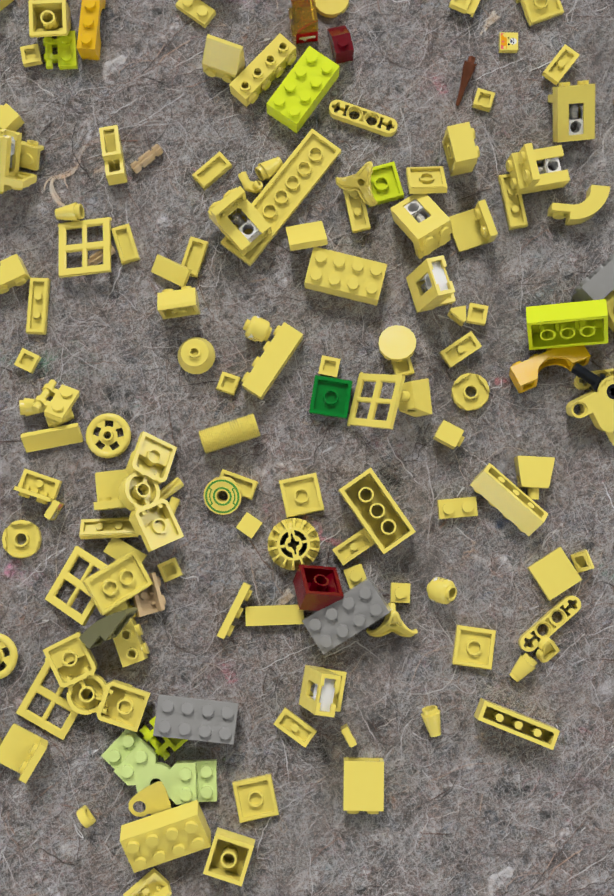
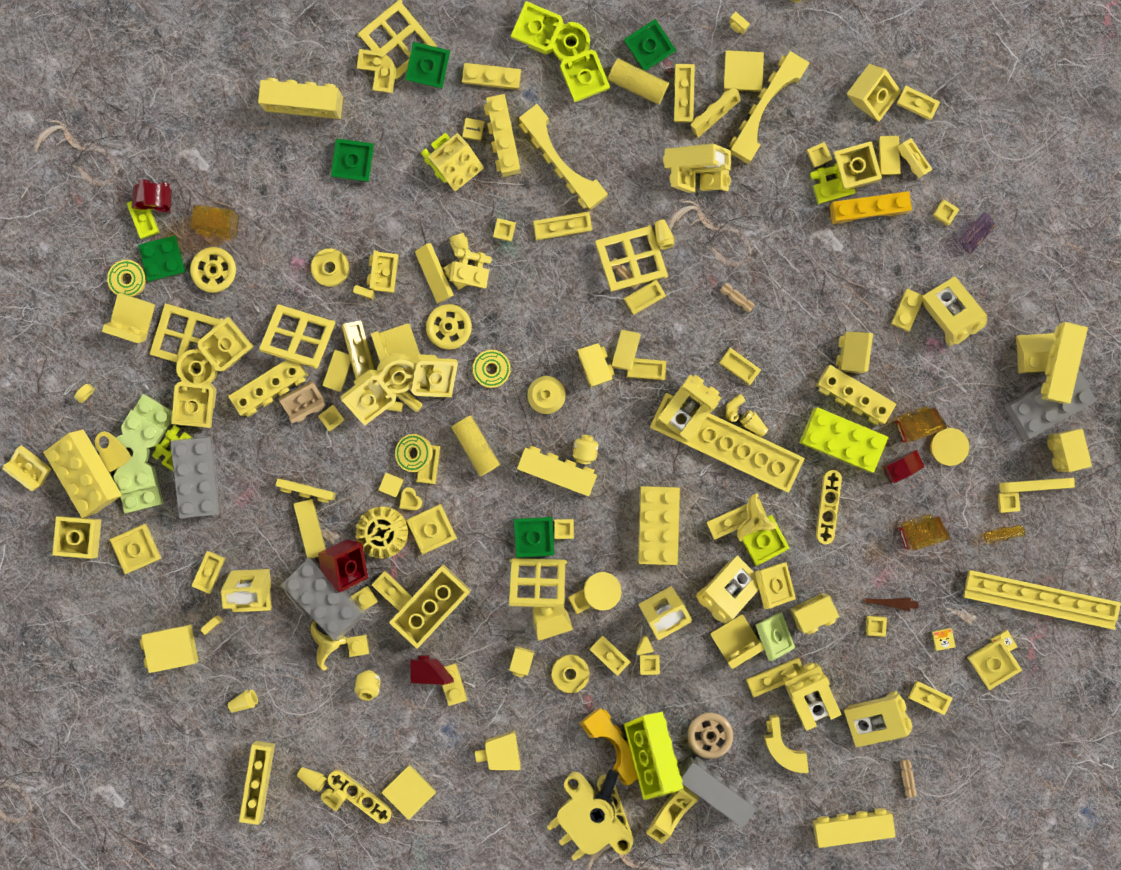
camera: 75 degrees right, 5 degrees up
olive slope [79,607,138,649] -> none
light yellow tile [82,550,153,615] -> none
light yellow slope [99,125,128,186] -> none
light yellow tile [216,371,241,396] -> none
light yellow tile [285,221,328,251] -> none
light yellow tile [452,625,496,670] -> none
light yellow brick [470,463,548,536] -> none
light yellow slope [570,549,595,573] -> none
none -> light yellow tile [399,487,423,510]
none -> dark red slope [410,655,454,685]
none -> light yellow tile [473,350,511,388]
none -> tan plate [687,713,733,759]
none -> yellowish green tile [756,612,795,661]
none -> clear yellow slope [898,513,951,551]

